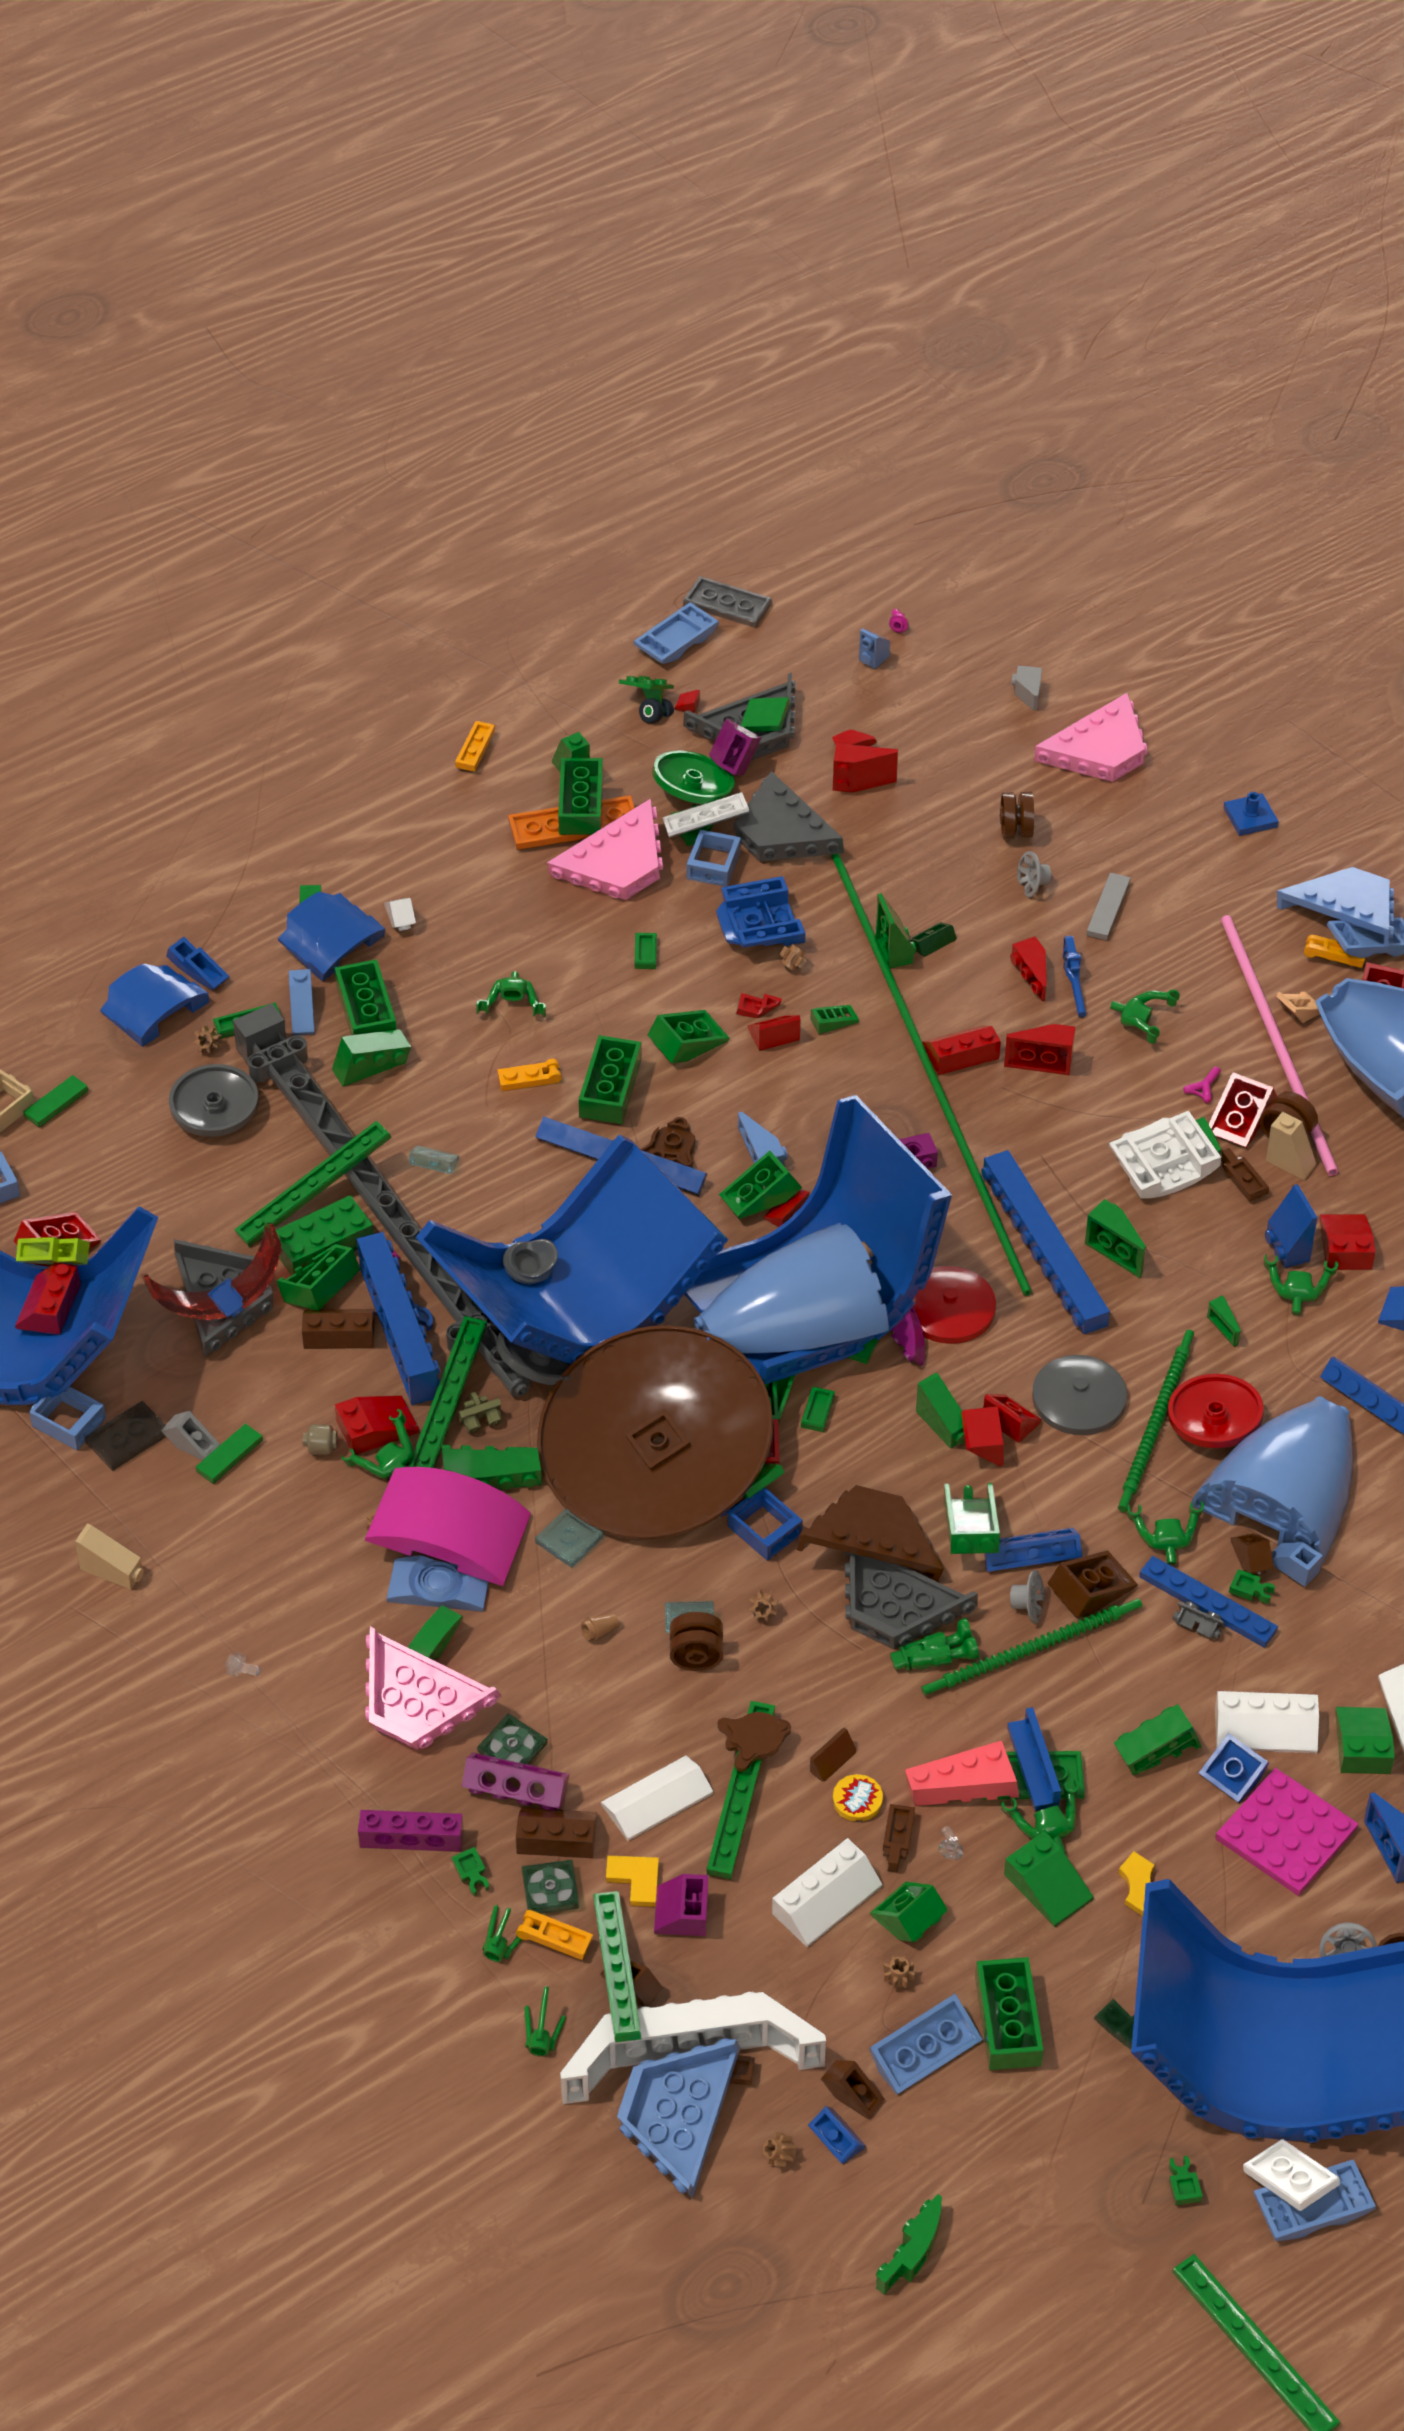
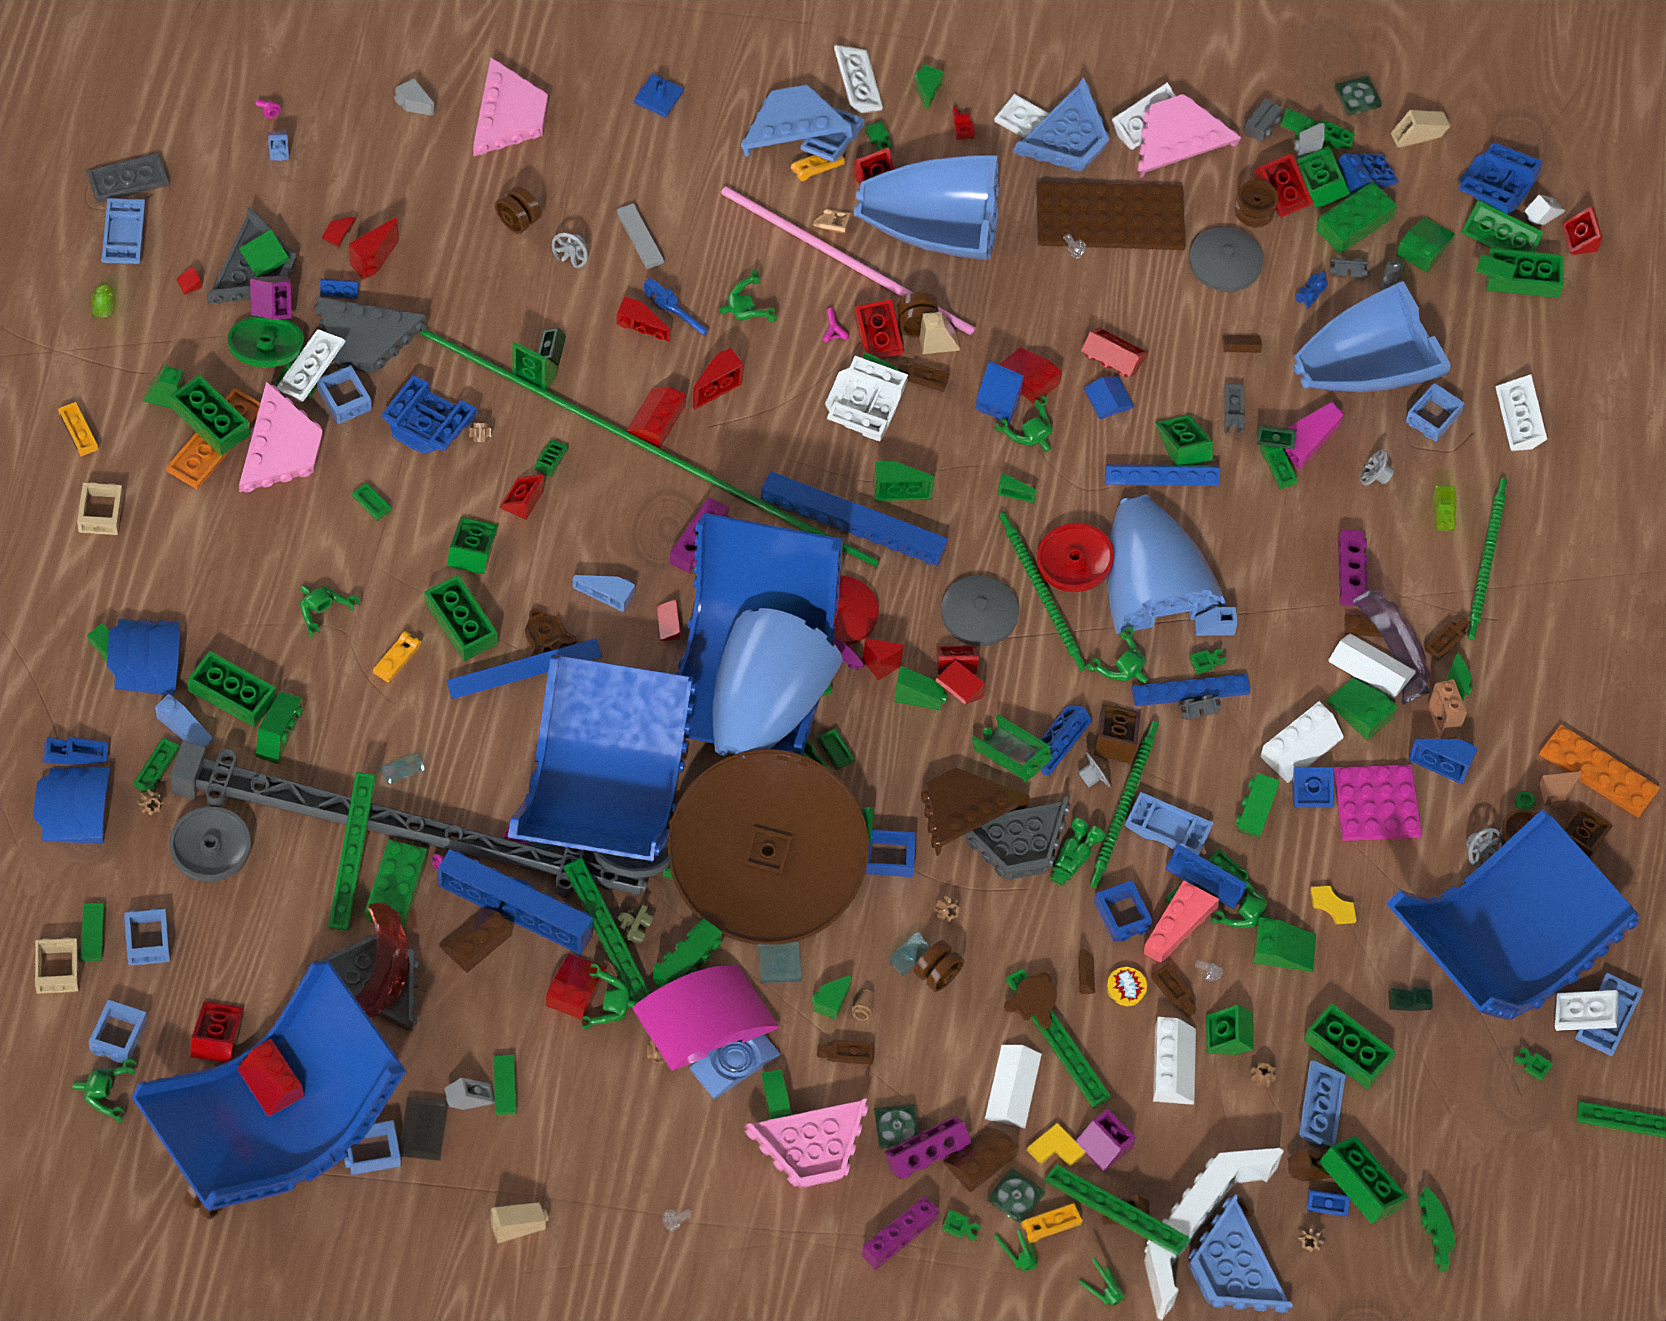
camera: 50 degrees left, 10 degrees up
lime slope [16,1237,90,1265] -> none
blue window [208,1278,244,1317] -> none
green wedge [276,1244,360,1311] -> none
dark tan head [303,1424,338,1455] -> none
white slope [384,898,416,931] -> none
dark grey piece [503,1239,558,1284] -> none
plate [619,676,674,723] -> none
green slope [719,1151,802,1219] -> none
red slope [736,993,782,1018] -> none
reddish brown slope [1230,1533,1274,1575] -> none
none -> tan window [77,482,123,535]
none -> clear neon green slope [91,285,114,317]
none -> medium blue window [124,908,170,966]
none -> blue hinge [320,278,359,299]
none -> green slope [812,976,852,1020]
none -> reddish brown hinge [817,1040,874,1065]
none -> red slope [862,638,904,681]
none -> blue window [1094,880,1152,942]
none -> medium blue slope [1125,792,1213,855]
none -> green brick [1319,1135,1409,1224]

